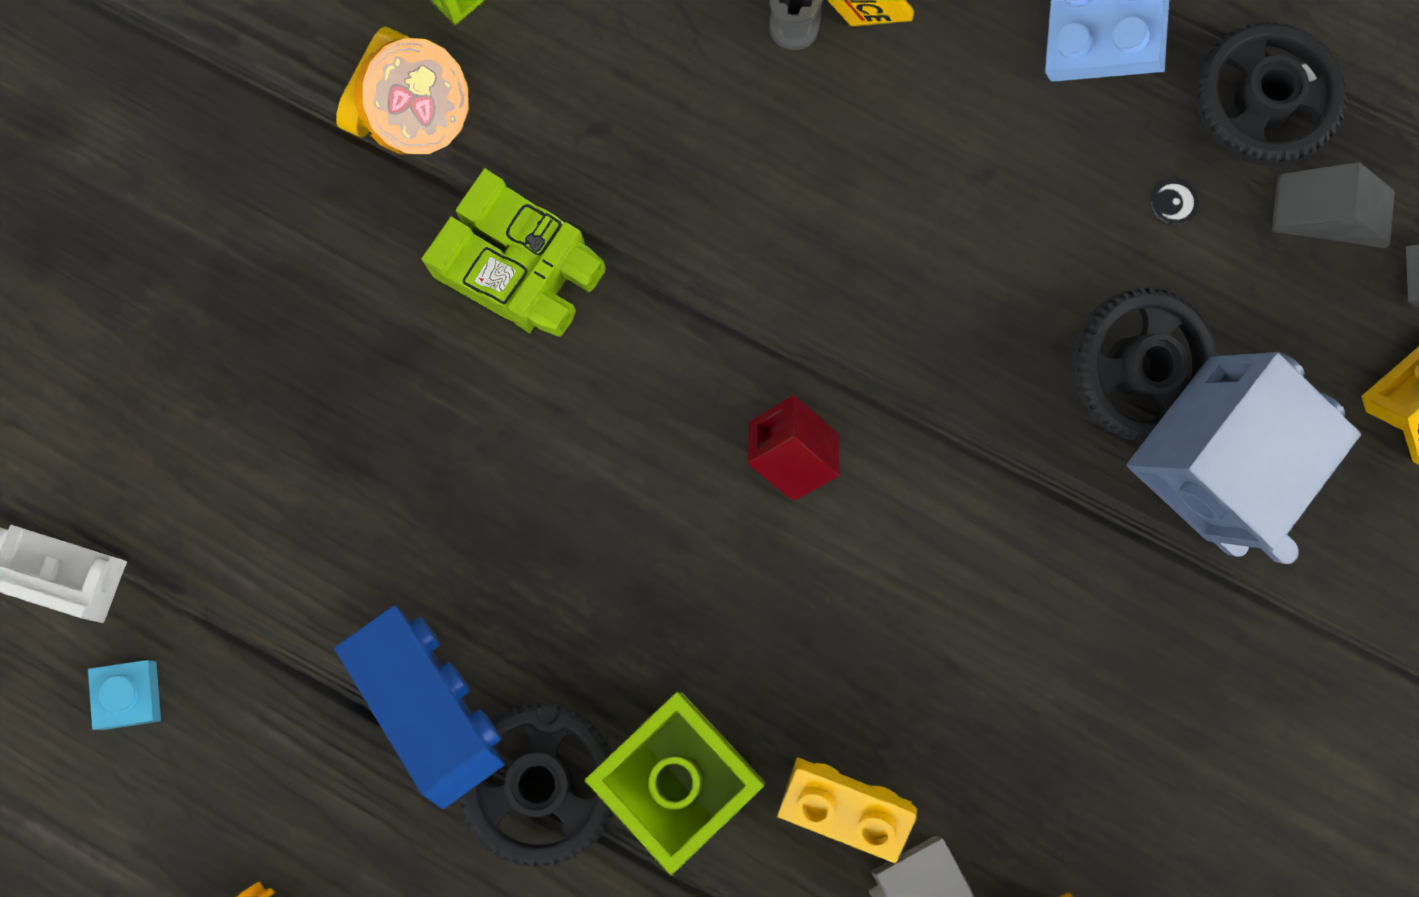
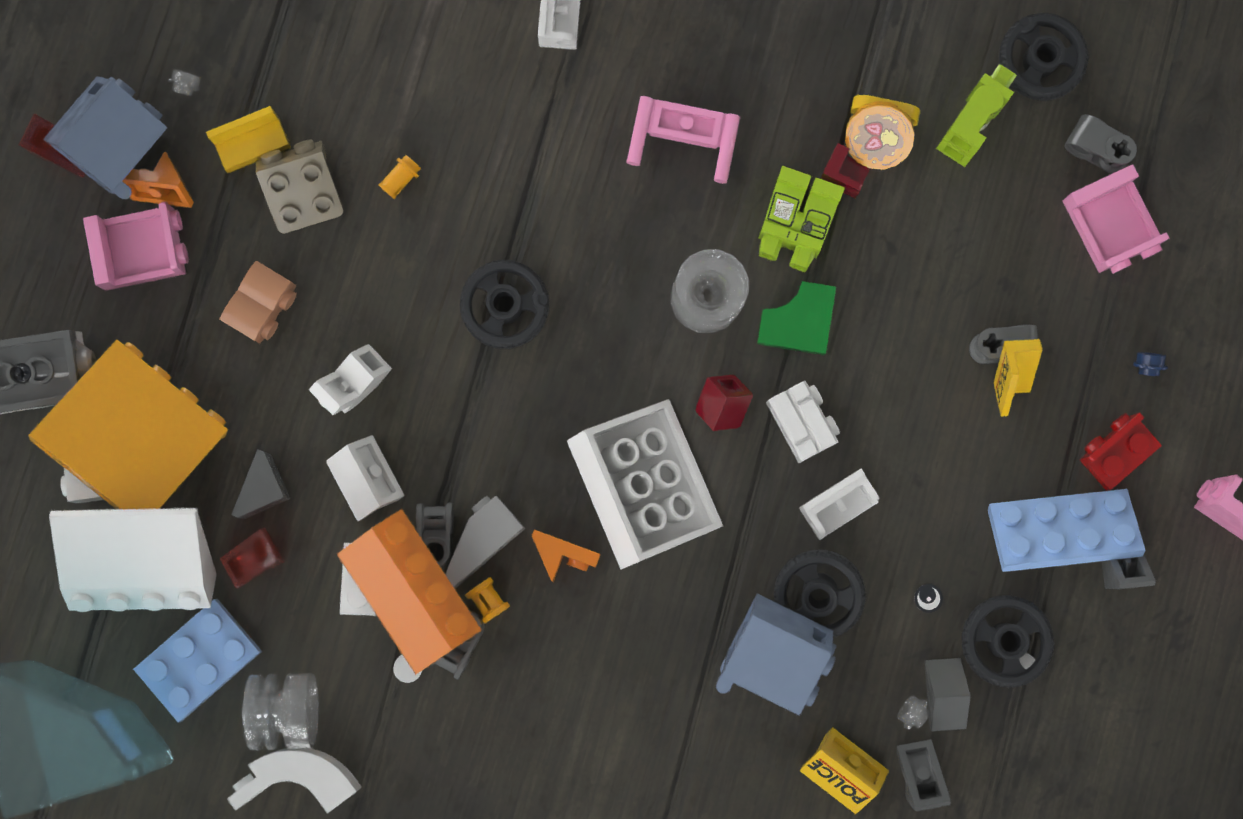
camera: 75 degrees right, 5 degrees up
medium azure plate [88,660,161,730] -> none
blue brick [334,605,505,809] -> none
lime slope [585,692,766,875] -> none
yellow bracket [777,757,917,863] -> none
none -> orange slope [532,530,601,582]
none -> white slope [567,399,723,569]
none -> bright pink plate [627,96,740,183]
none -> clear wheel [671,250,749,333]
none -> green tile [757,281,836,355]
none -> white brick [766,381,840,463]
none -> white hinge [799,469,879,540]
none -> dark red panel [820,143,870,199]
none -> clear plate [897,695,929,729]

